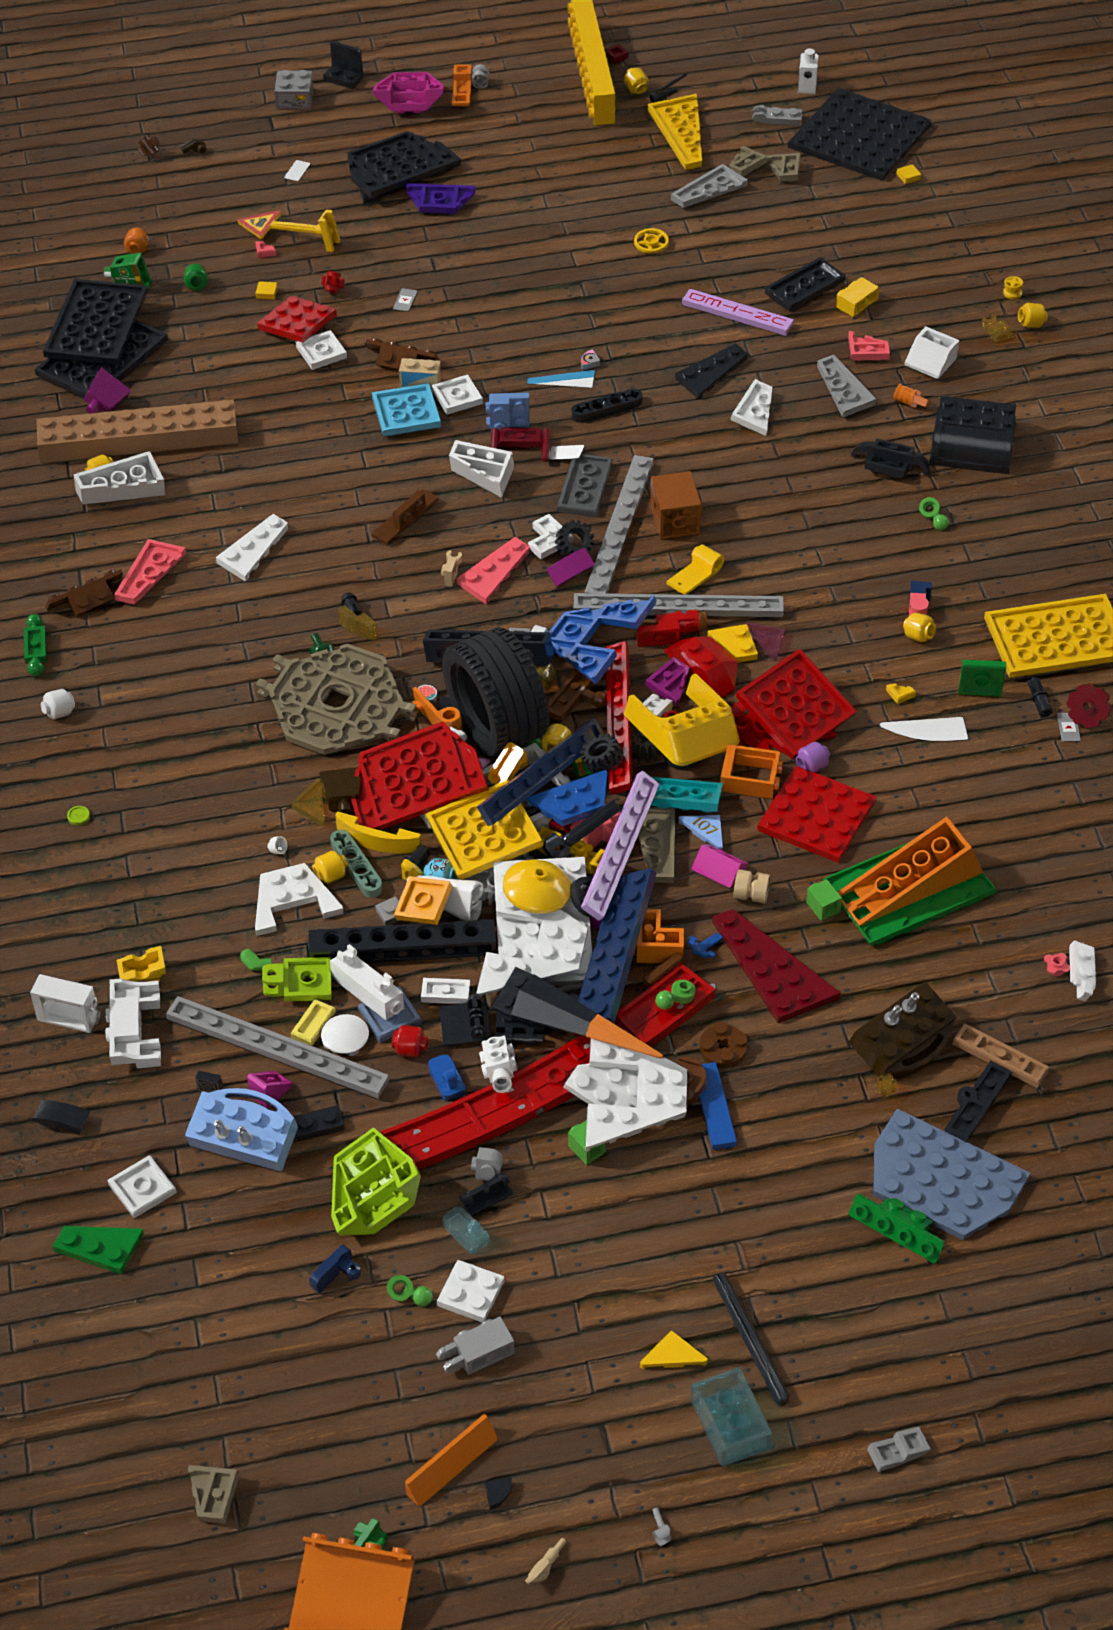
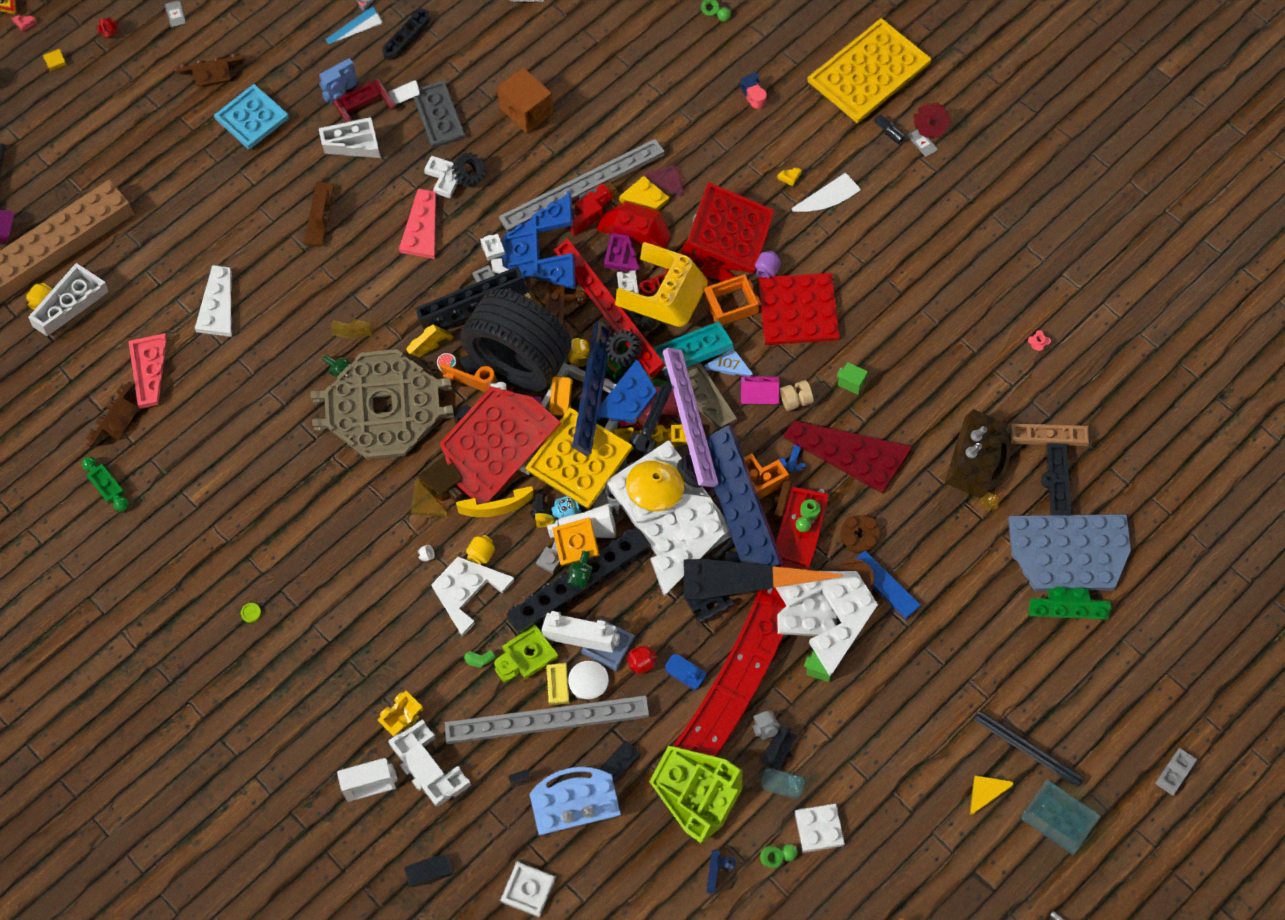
camera: 30 degrees left, 15 degrees up
white head [41,689,75,719] -> none
dark pink slope [247,1071,293,1109] -> none
red plate [257,296,337,343] -> none
white plate [296,330,347,370] -> none
sand green beam [330,830,382,898] -> none
black pin [341,593,362,620] -> none
tan brick [399,358,441,391] -> none
white plate [421,978,470,1004] -> none
white plate [432,375,483,414] -> none
light grey hinge [436,1317,515,1375] -> none
black hinge [439,994,491,1046] -> none
tan plate [441,550,462,587] -> none
white brick [479,1035,518,1093] -> none
magenta slope [546,547,595,587] -> none
light grey plate [584,455,653,594] -> none
yellow door [666,544,724,595] -> none
orange piece [822,817,998,947] -> none
yellow head [903,613,936,642] -> none
green tile [958,659,1006,697] -> none
white hinge [1069,941,1096,1002] -> none
none -> yellow wing [406,325,454,358]
none -> white bracket [480,234,505,260]
none -> dark green piece [566,550,593,589]

